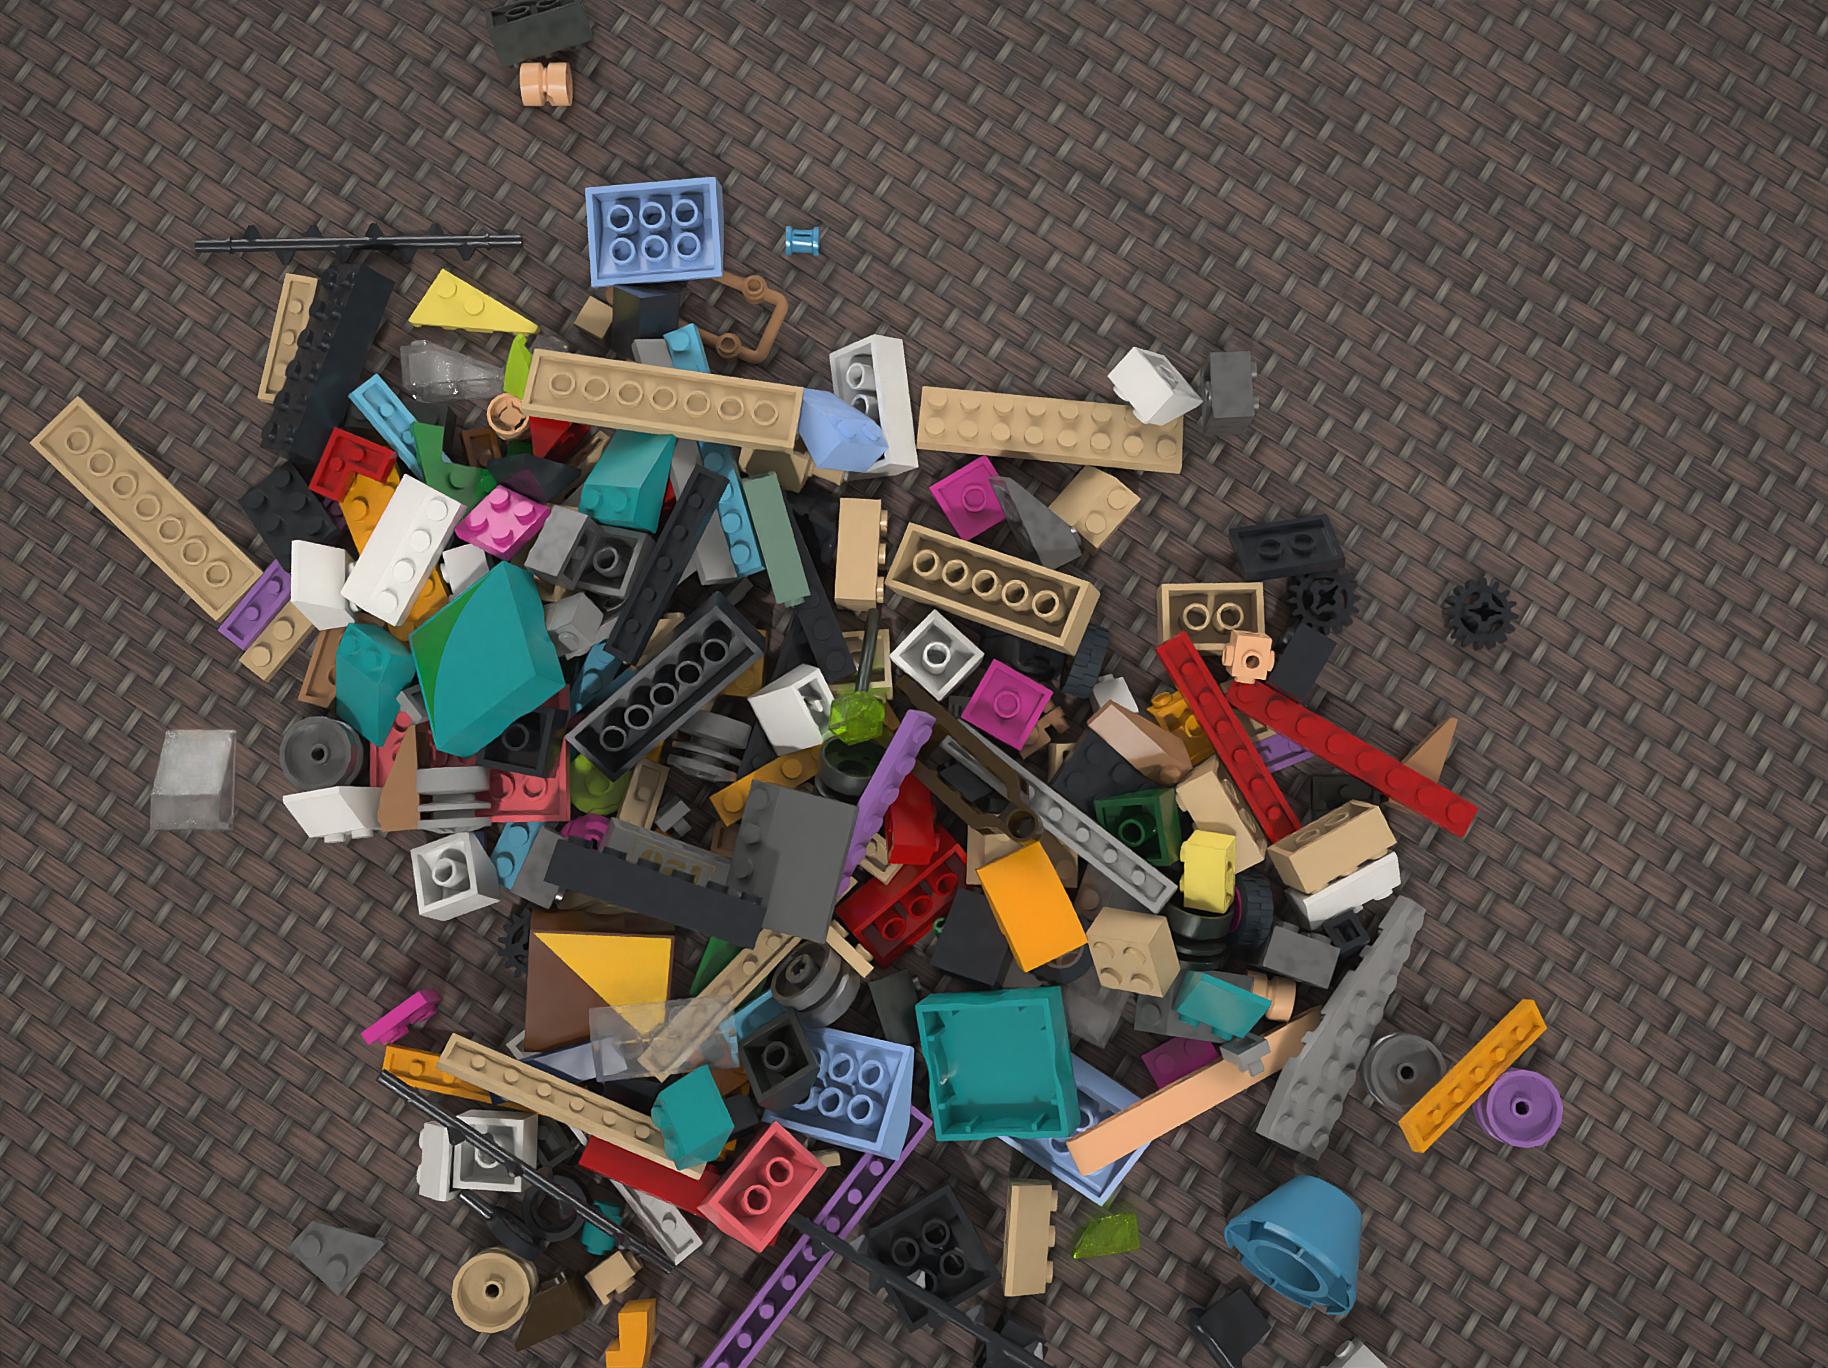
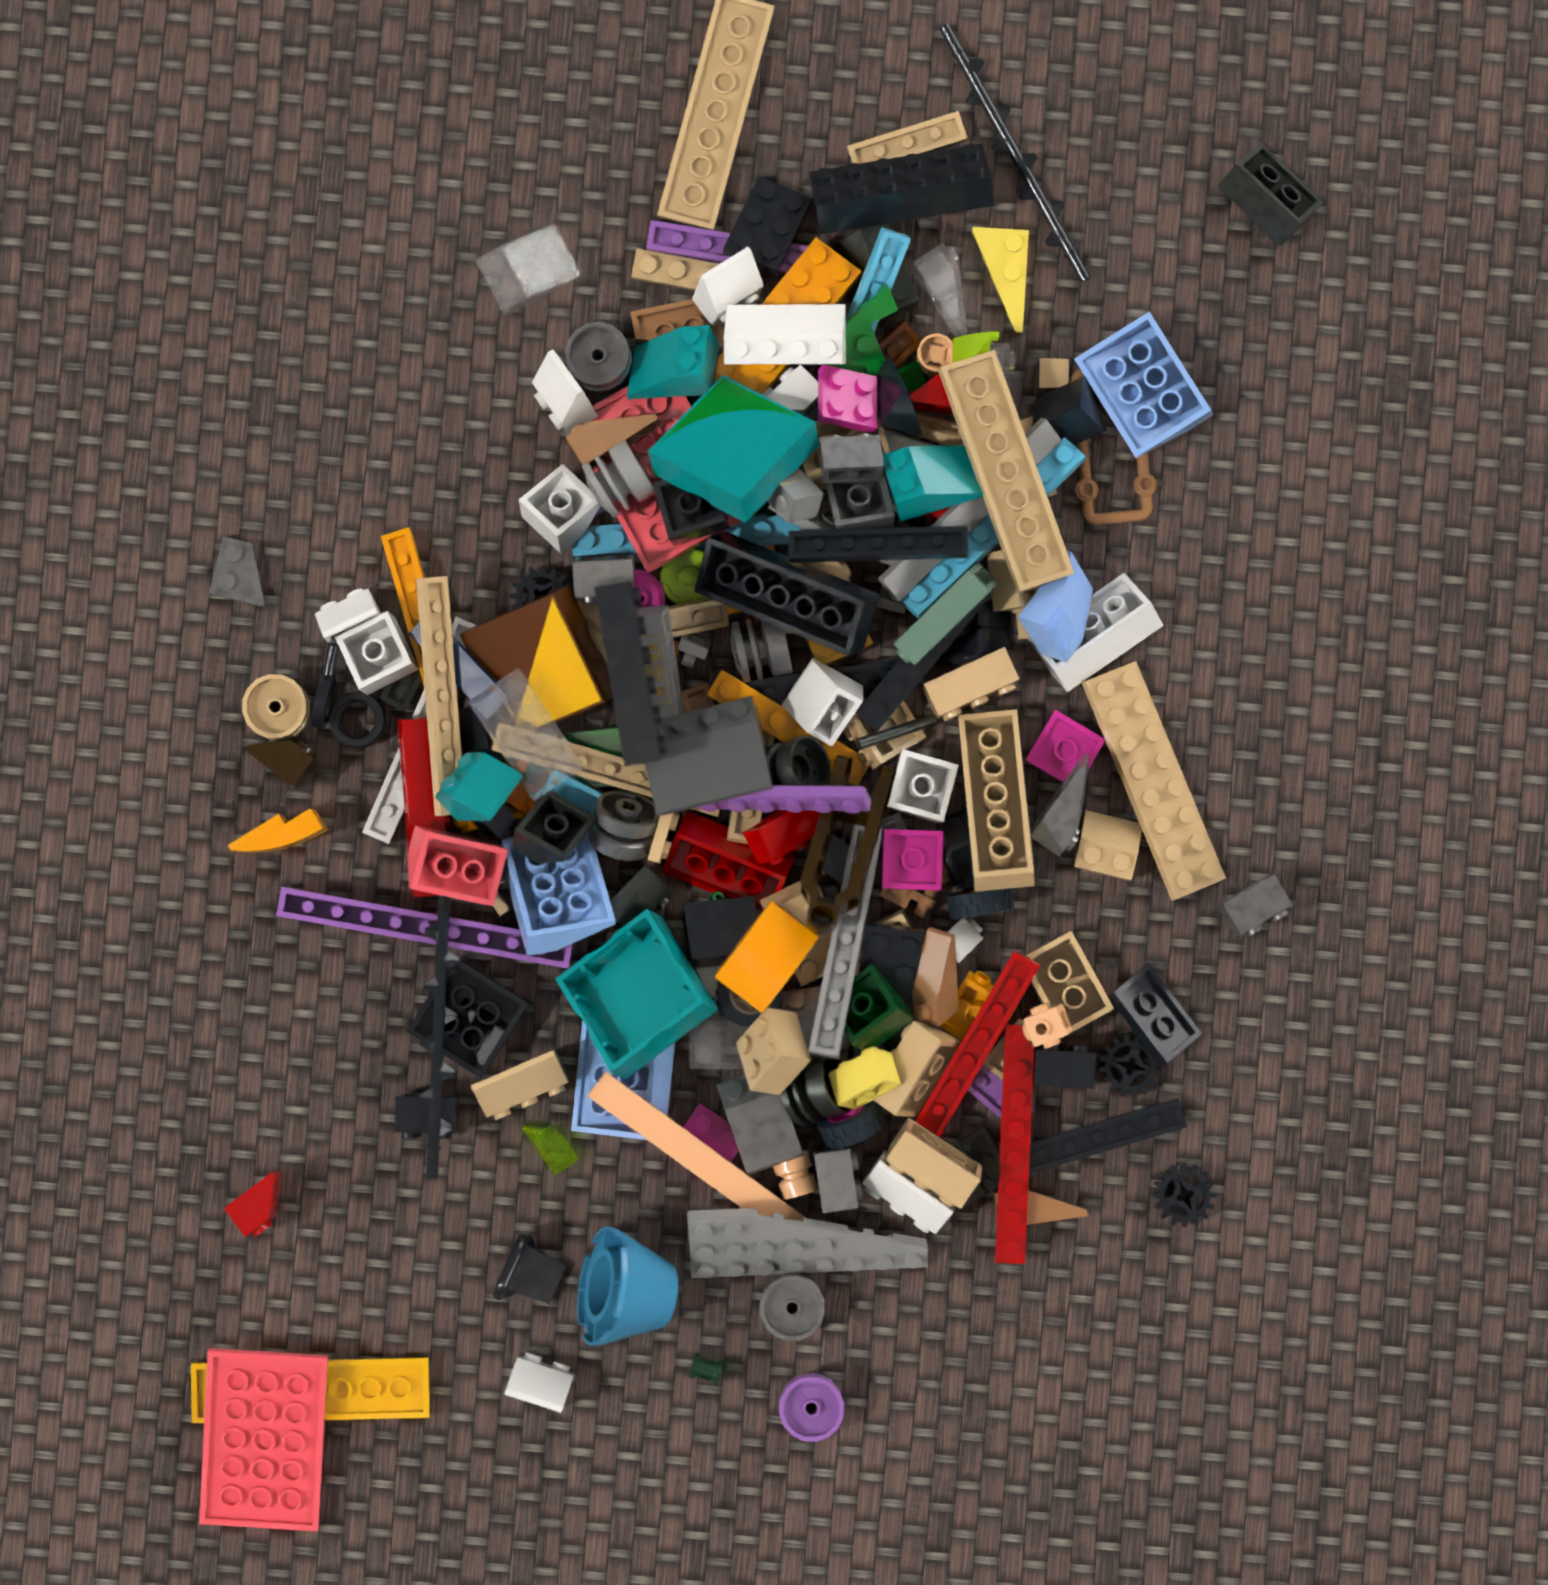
camera: 65 degrees right, 5 degrees up
red plate [308,427,398,503] -> none
dark pink plate [360,989,443,1045] -> none
black plant [375,1069,675,1275] -> none
light grey tile [396,684,429,725] -> none
light nougat wheel [520,62,573,106] -> none
teal brick [580,1200,623,1255] -> none
tan brick [584,1249,643,1306] -> none
dark azure bush [786,226,820,256] -> none
clear neon green brick [828,690,885,746] -> none
white slope [1108,347,1203,426] -> none
teal slope [1171,971,1272,1041] -> none
light grey tile [1220,1032,1271,1077] -> none
black brick [1321,910,1370,964] -> none
light orange plate [1398,999,1547,1153] -> none
none -> clear green bush [689,1353,724,1386]
none -> black plate [1029,1098,1187,1174]

